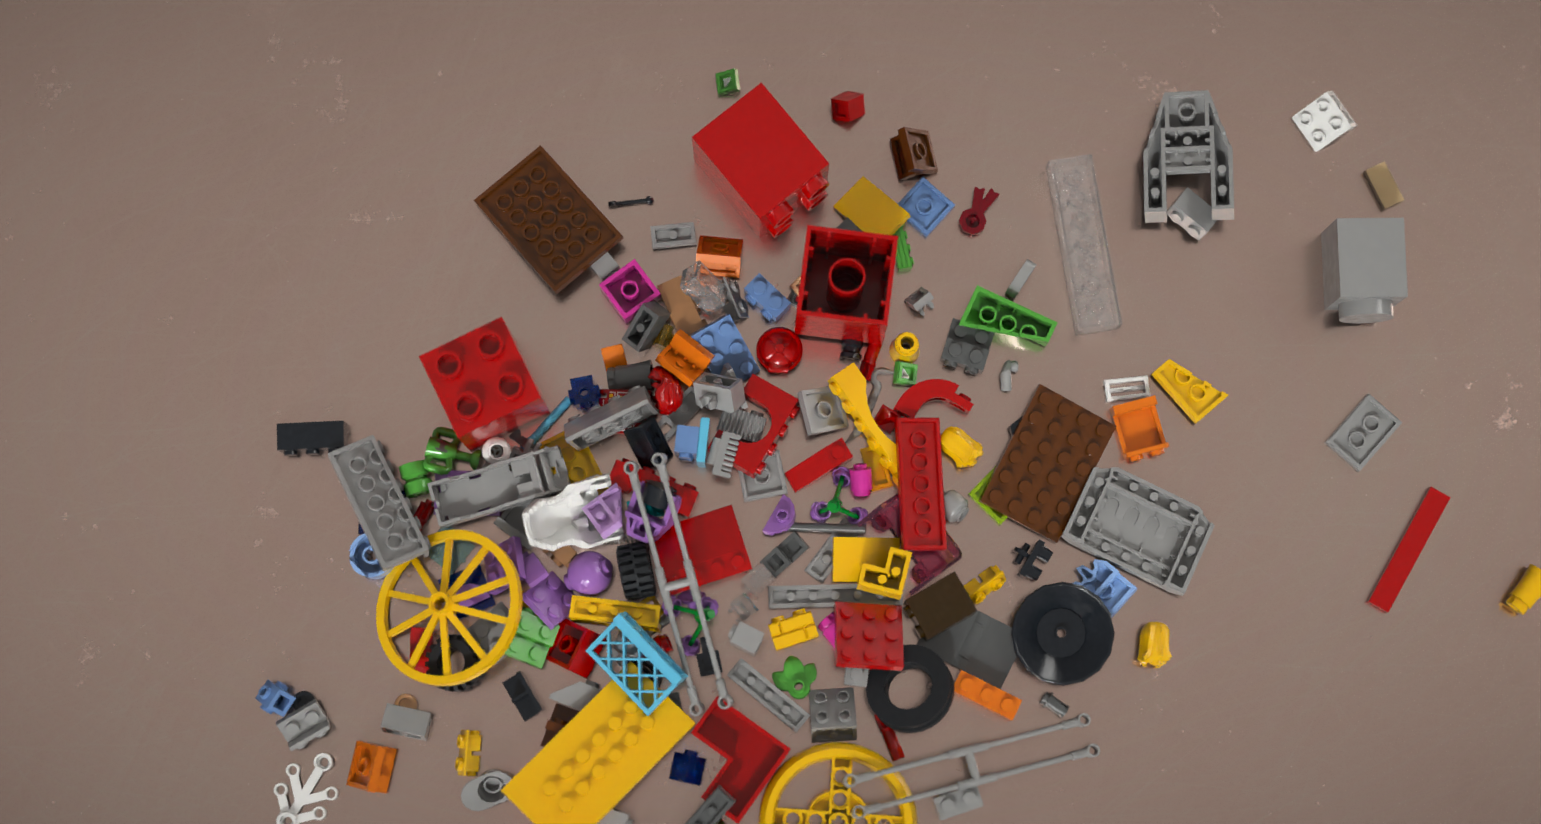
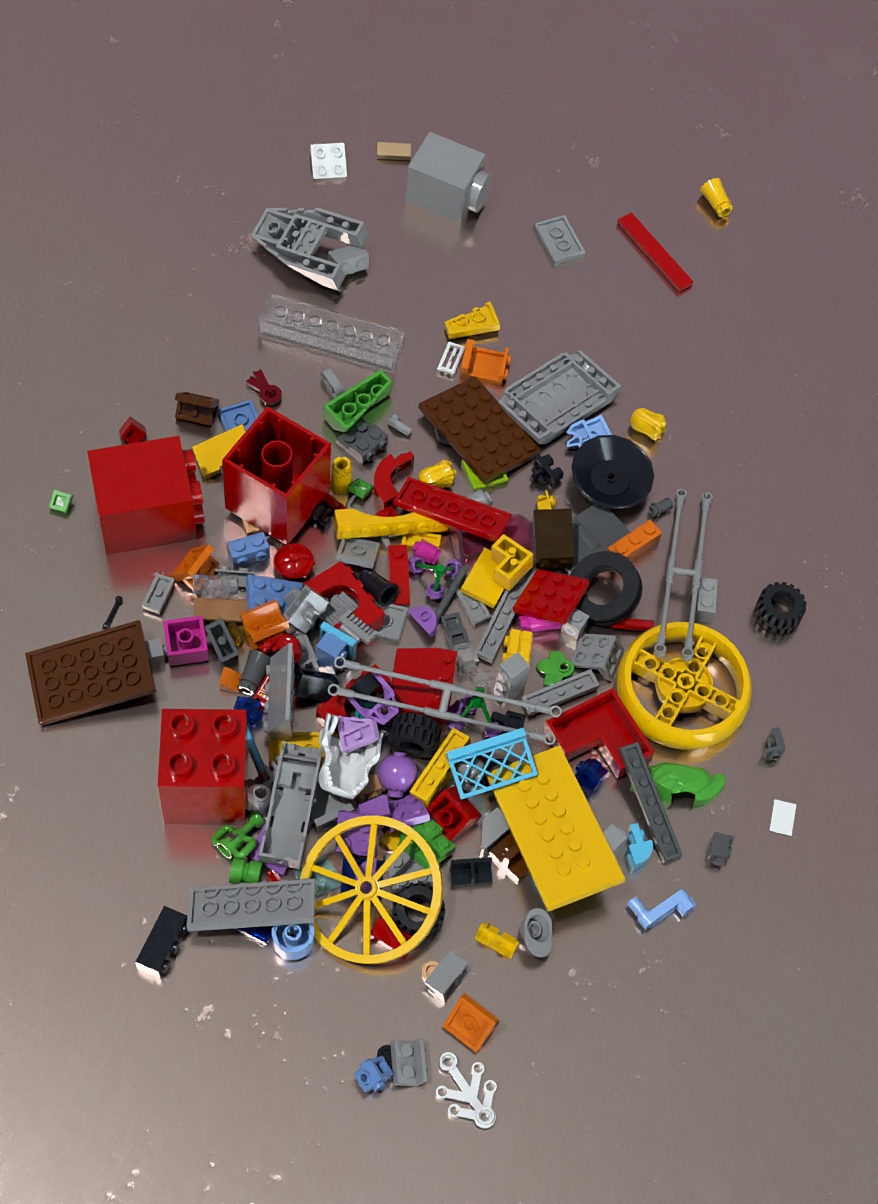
camera: 70 degrees left, 20 degrees down
none -> black plant [357,568,399,607]

